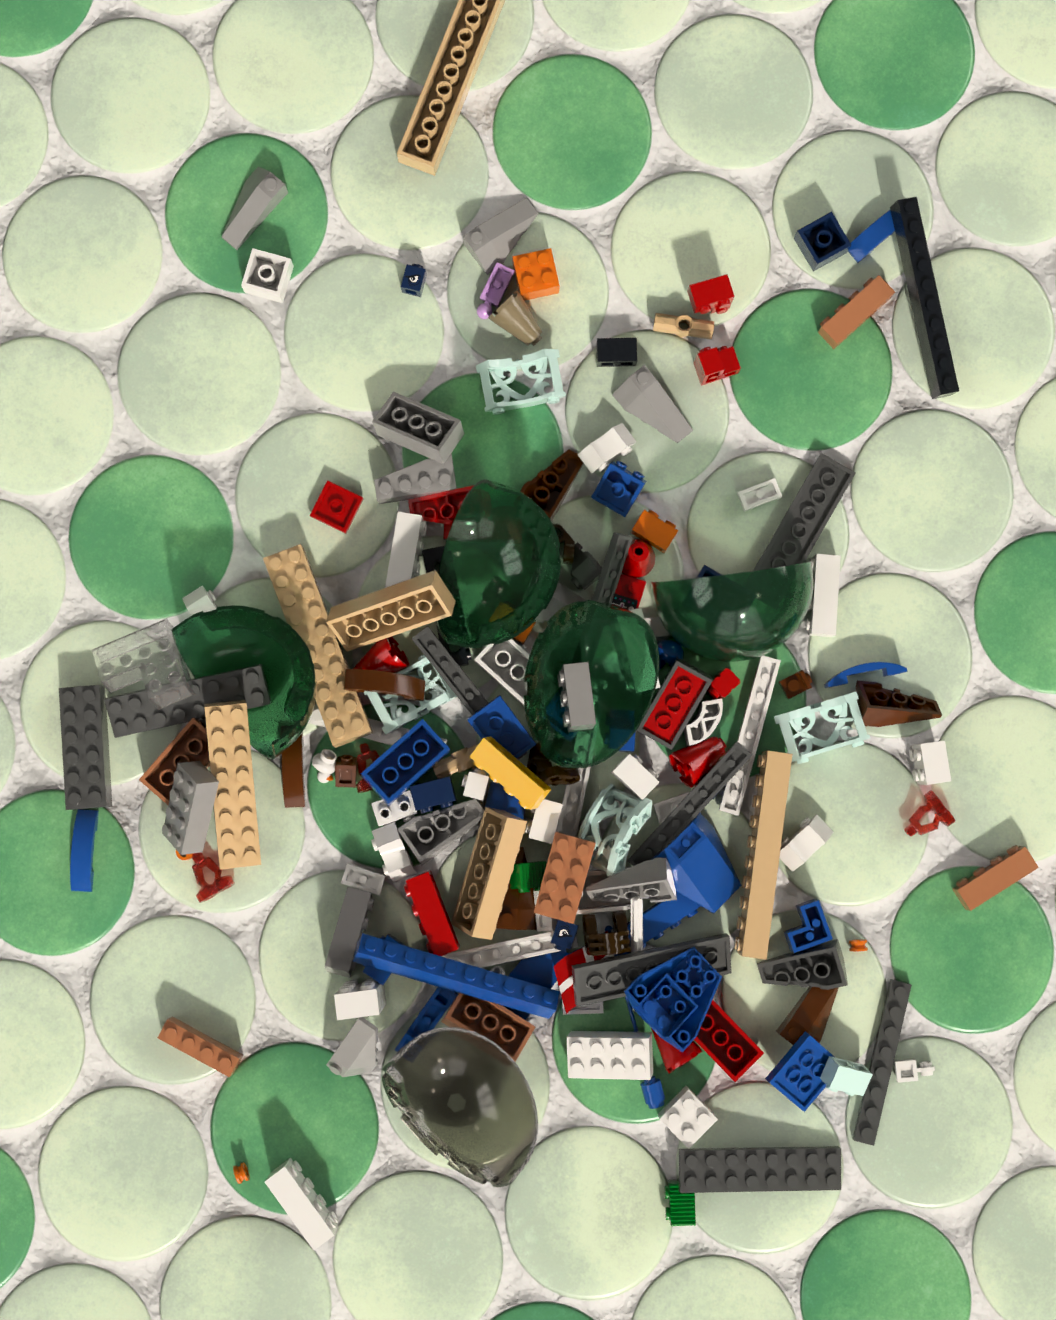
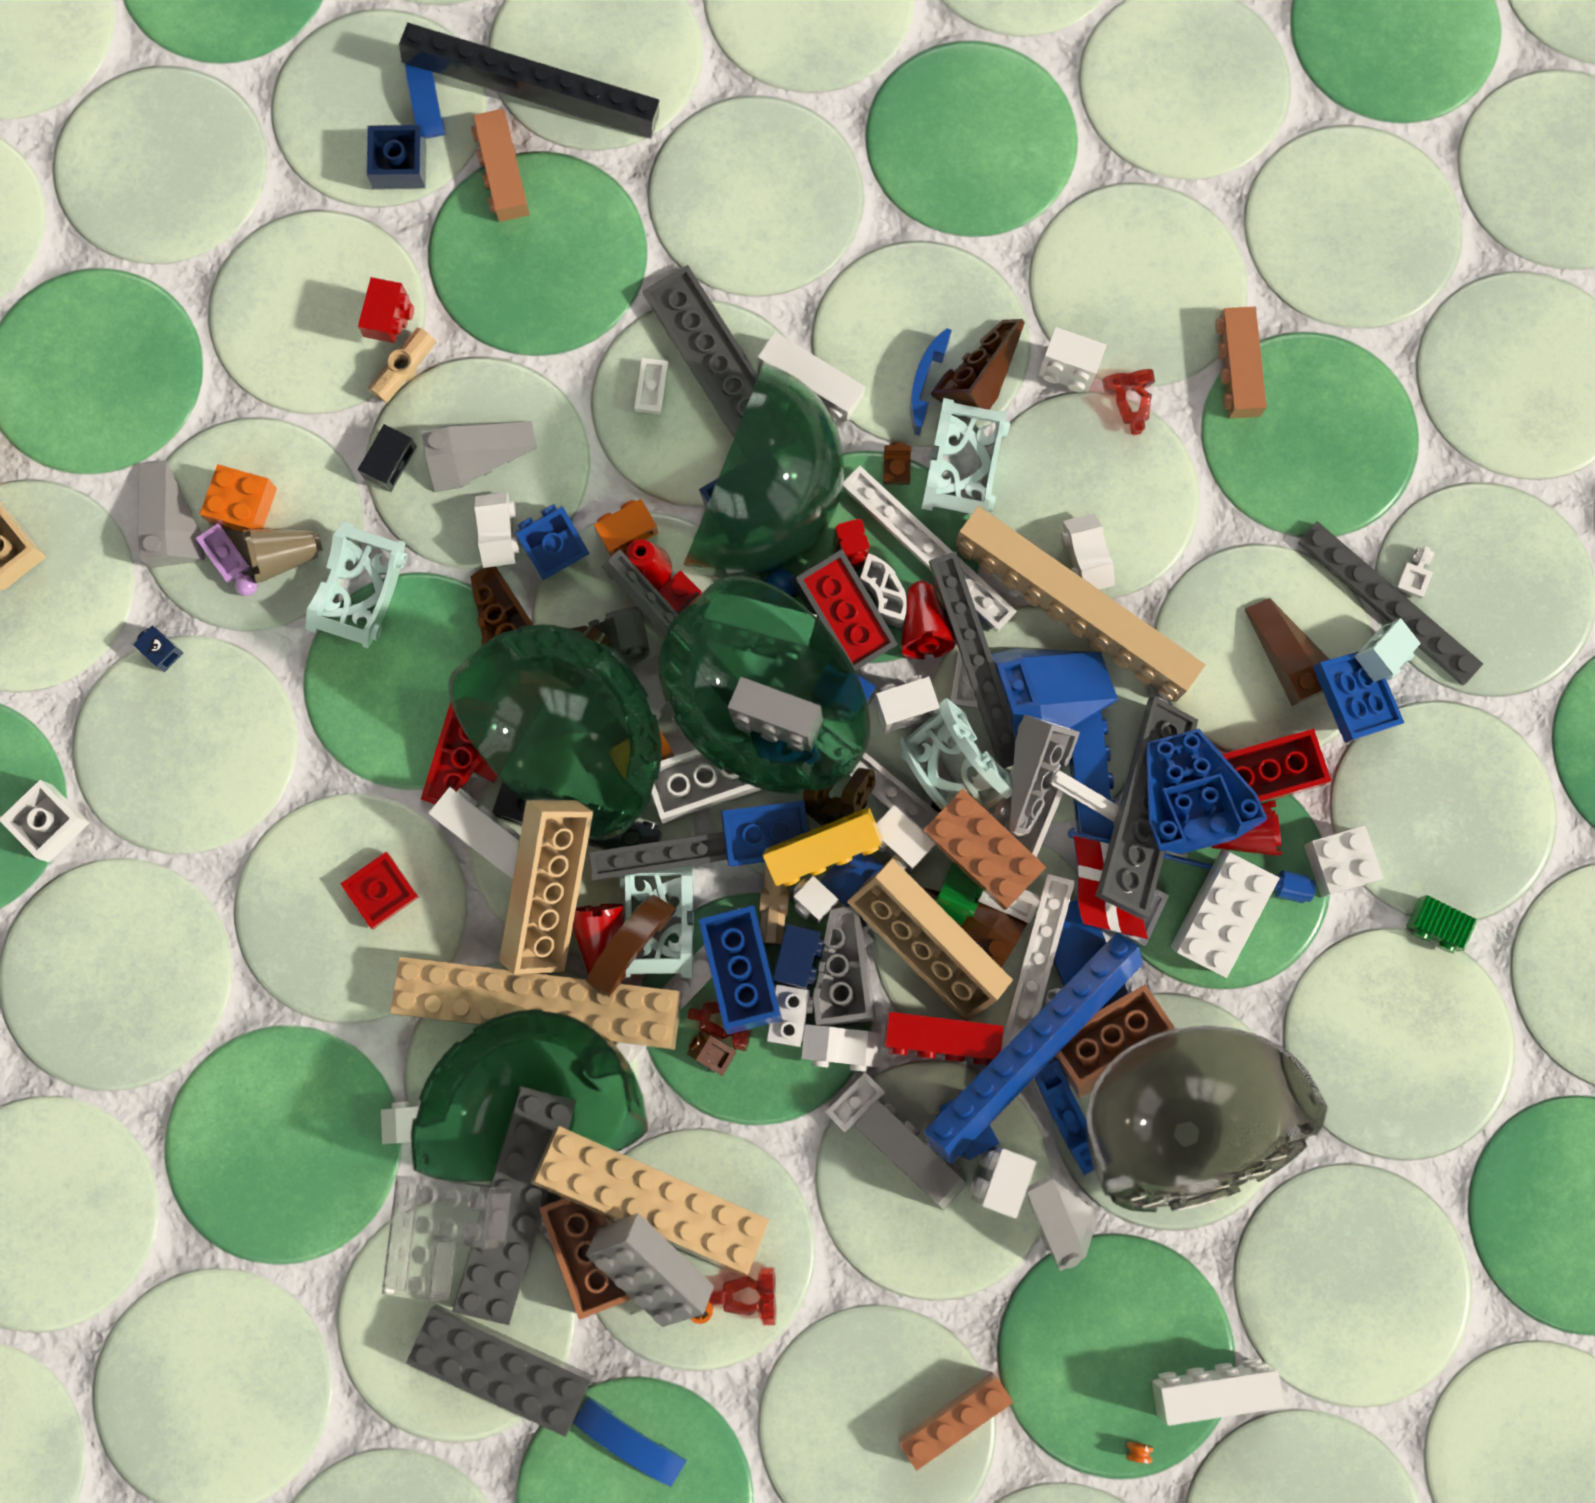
camera: 60 degrees left, 5 degrees down
reddish brown slope [282,726,305,808] -> none
white animal [312,749,337,783] -> none
light grey brick [372,392,464,464] -> none
light grey wedge [374,453,457,504] -> none
dark blue brick [551,920,579,952] -> none
dark brown piece [582,910,631,956] -> none
dark grey plate [678,1146,841,1193] -> none
red brick [694,346,741,386] -> none
dark grey wedge [757,939,848,990] -> none
blue brick [783,899,833,953] -> none
orange bush [849,939,868,952] -> none

